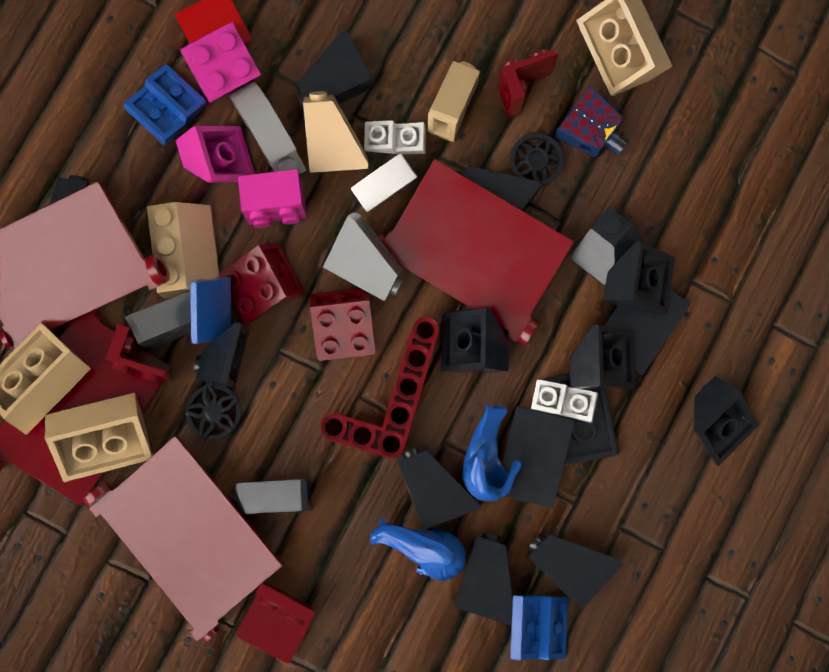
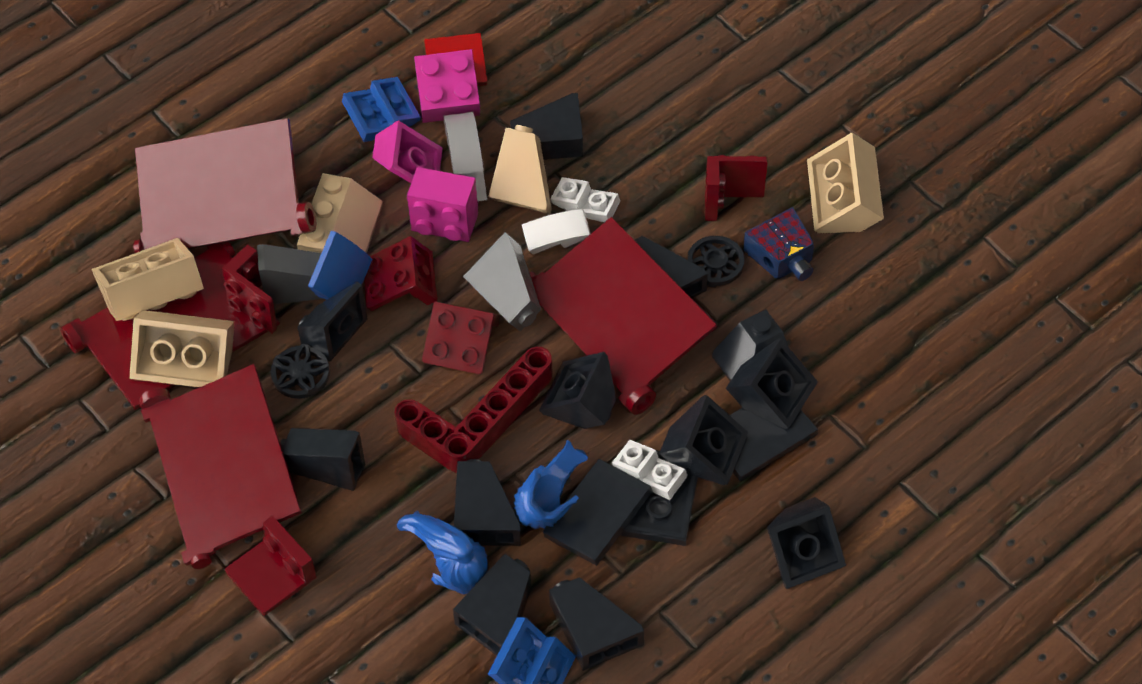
camera: 25 degrees right, 25 degrees down
tan slope [427,61,480,142] -> none

